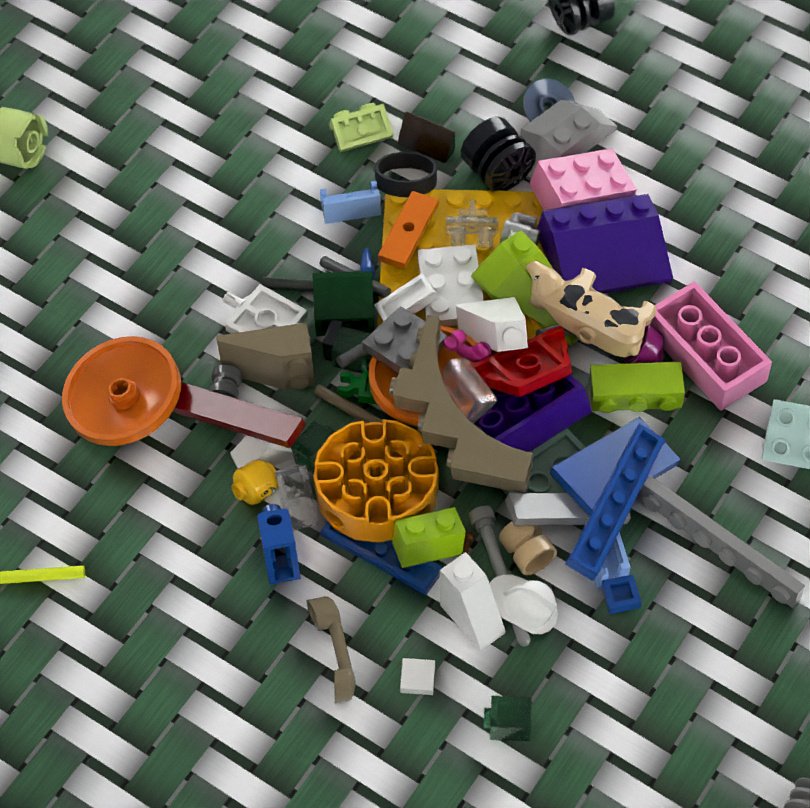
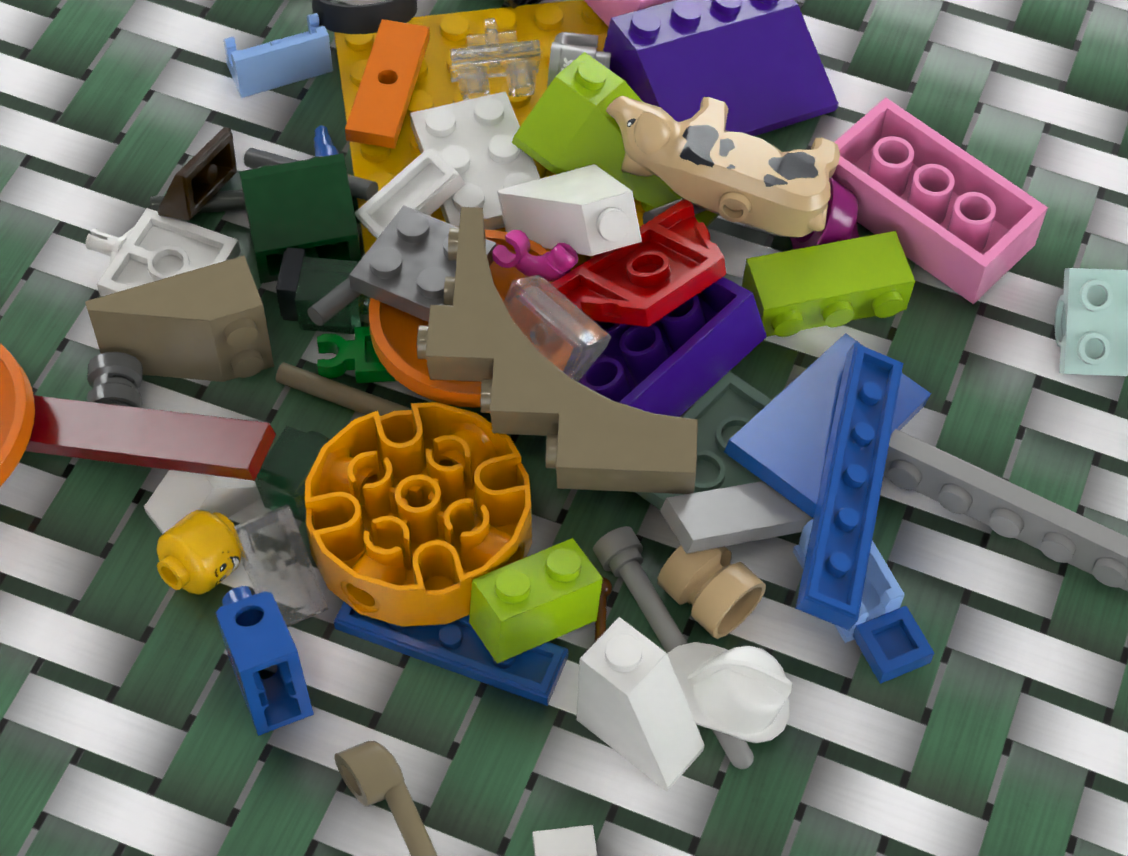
camera: 15 degrees left, 0 degrees up
none -> dark brown slope [157,127,237,221]

